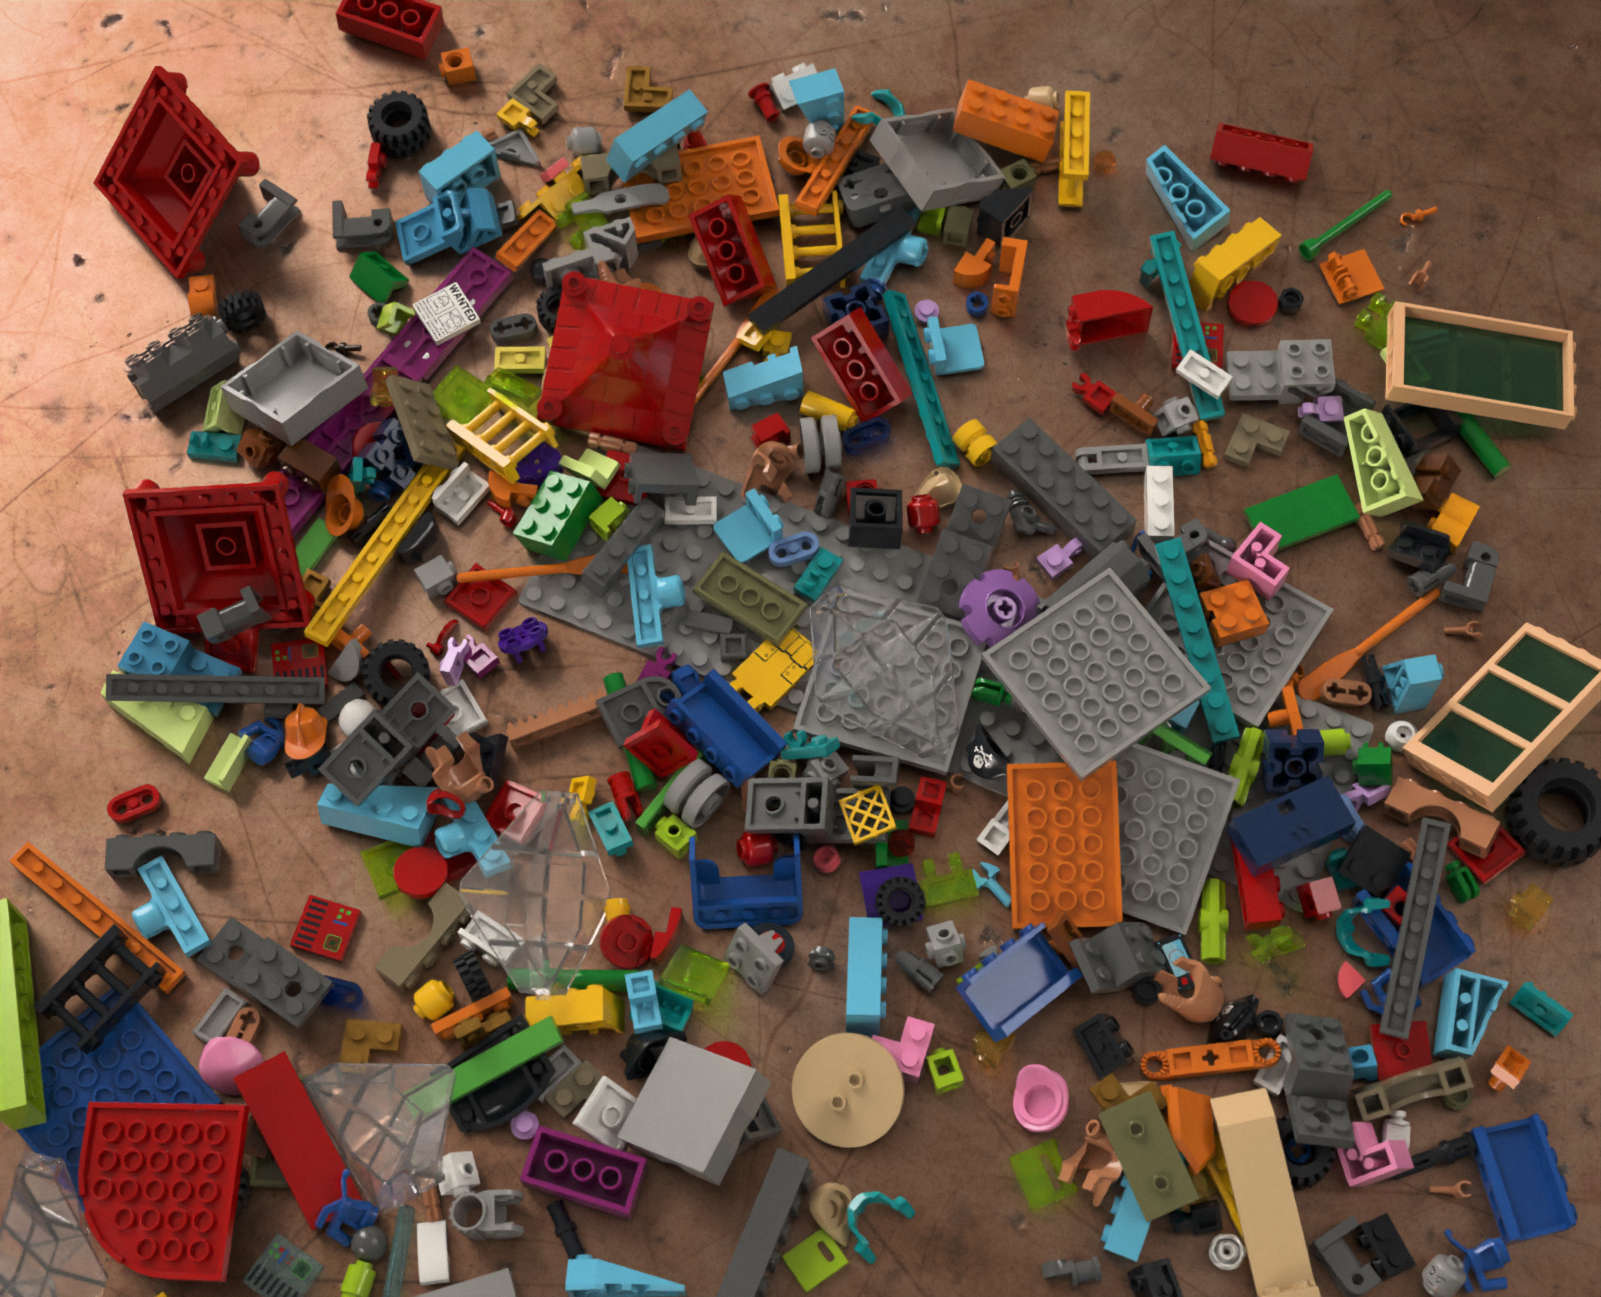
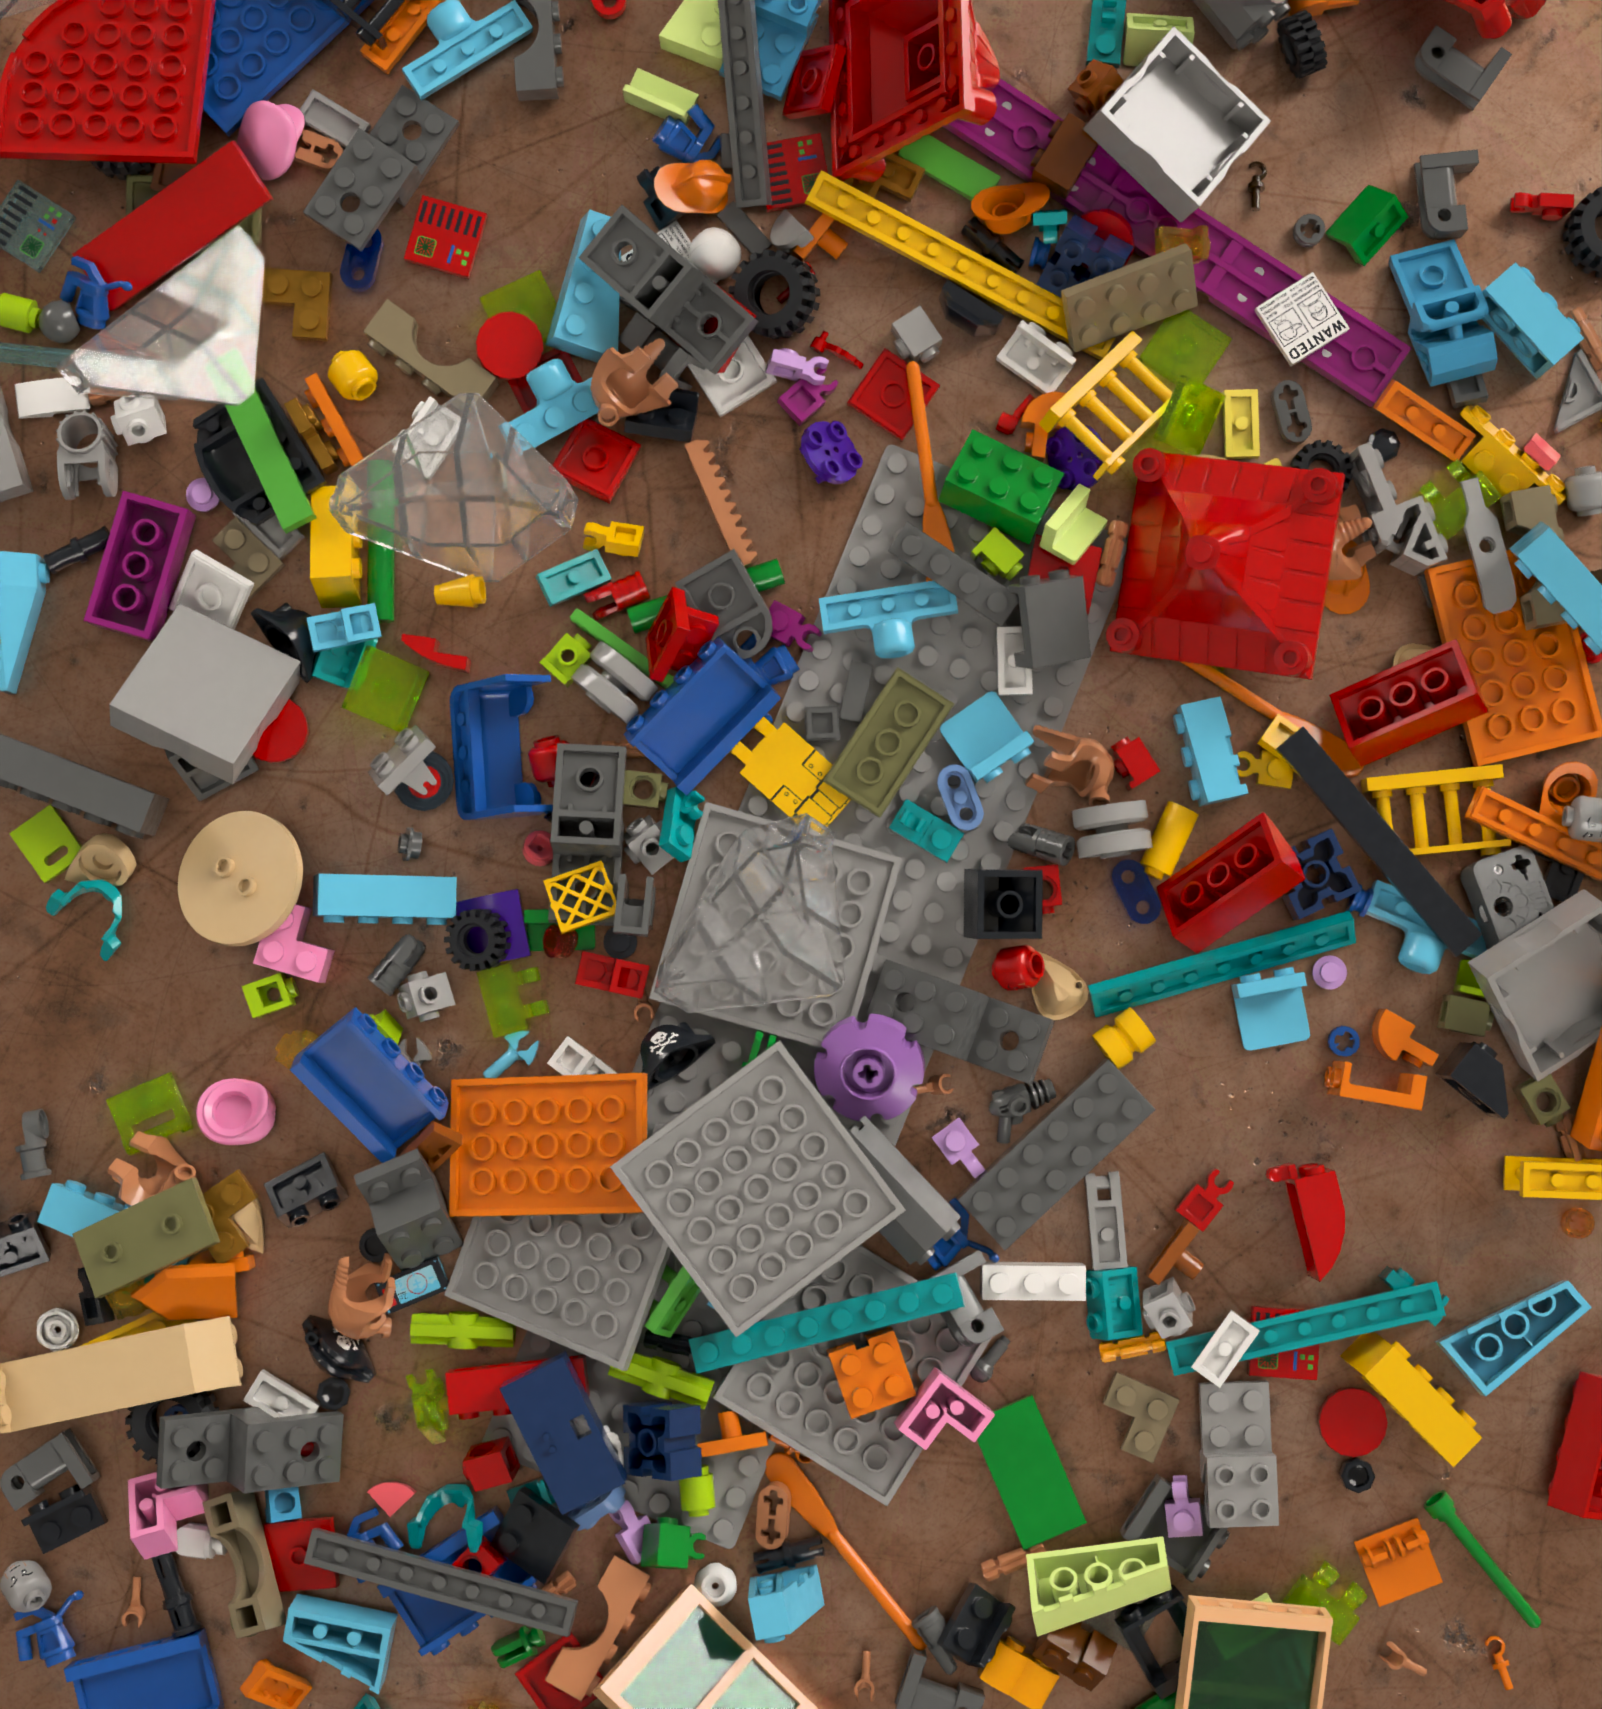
camera: 90 degrees right, 20 degrees up
dark grey piece [197,586,272,644] -> none
lime panel [376,301,416,337] -> none
red piece [426,788,466,819] -> none
black tyre [452,950,493,1003] -> none
red tile [599,914,653,969] -> none
orange piece [1140,1038,1281,1081] -> none
reddish brown bracket [1189,553,1222,591] -> none

